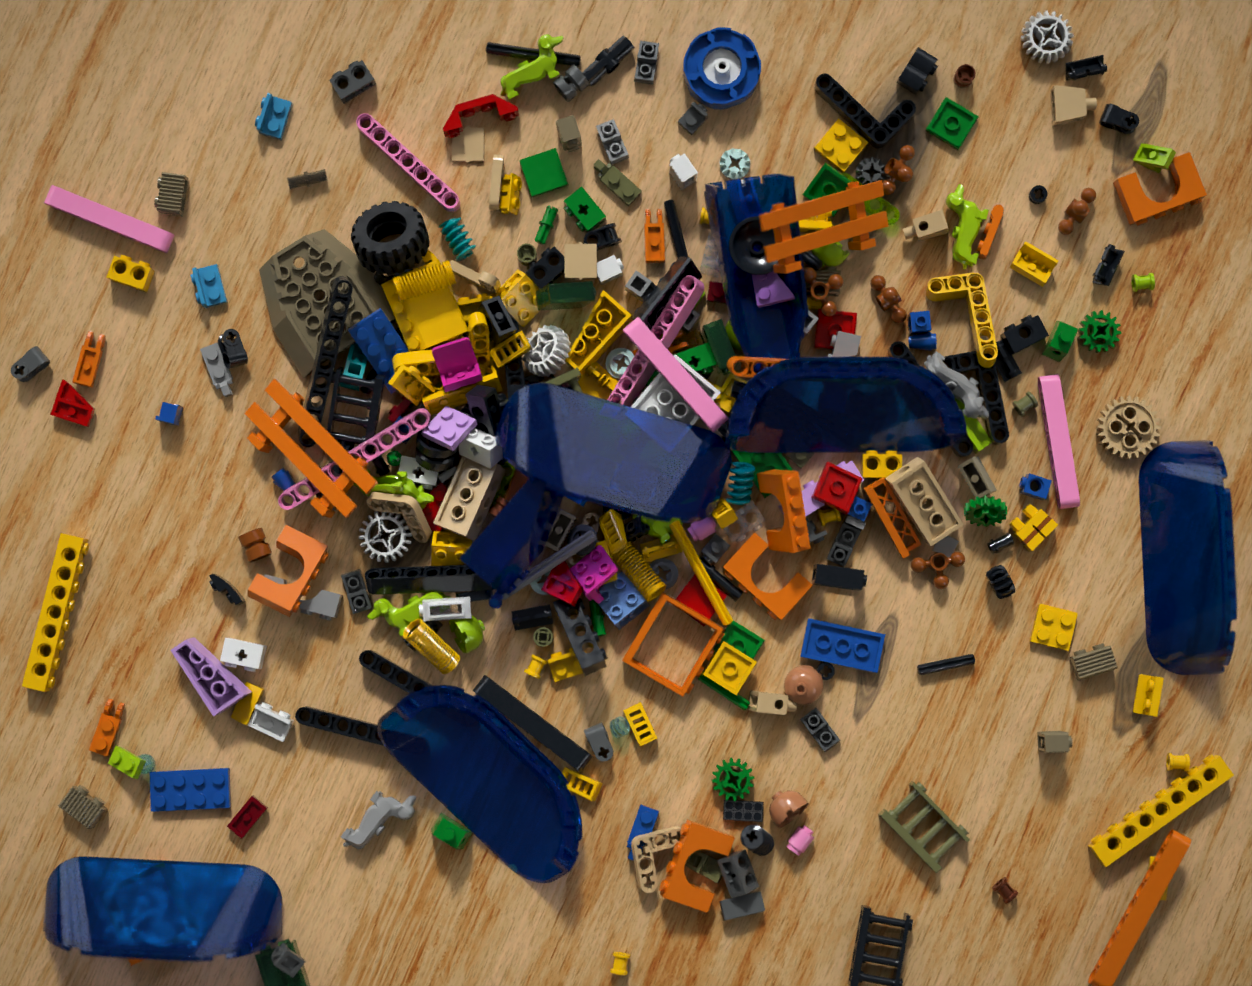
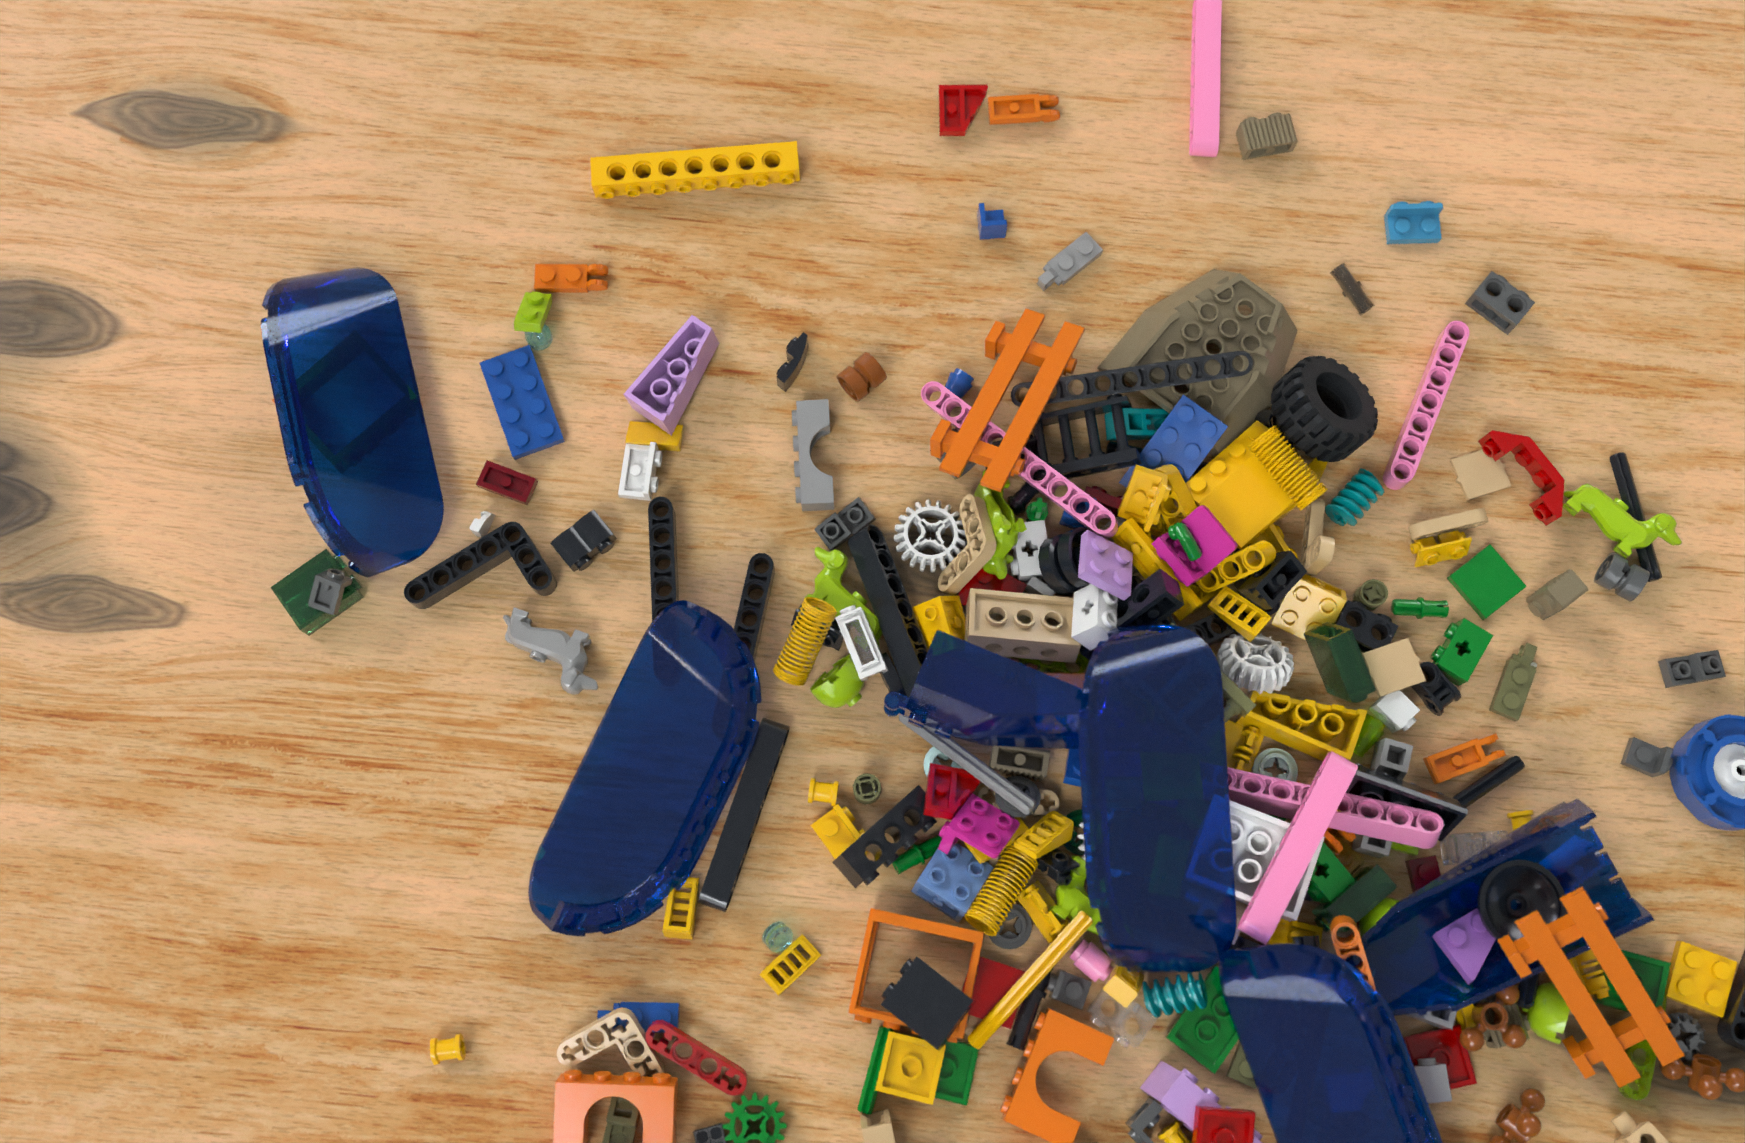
camera: 70 degrees right, 10 degrees down
dark grey piece [11,346,50,382] -> none
dark tan brick [58,785,108,829] -> none
yellow brick [106,255,155,293] -> none
dark azure bracket [191,264,228,308] -> none
black piece [218,329,248,369] -> none
white brick [220,638,267,672] -> none
orange arch [248,525,329,617] -> none
green torso [431,812,473,849] -> none
black hinge [511,604,553,631] -> none
black piece [582,35,634,87] -> none
dark grey piece [584,722,614,762] -> none
light grey slope [596,119,629,165] -> none
white brick [669,154,698,190] -> none
light aqua gear [720,148,750,179] -> none
orange arch [757,469,811,553] -> none
none -> black beam [404,522,557,609]
none -> white tile [470,511,495,538]
none -> black brick [551,510,617,572]
none -> red beam [645,1020,747,1096]
none -> black panel [881,956,975,1050]
none -> green arm [1168,522,1202,561]
none -> clear neon green cone [1353,714,1386,757]

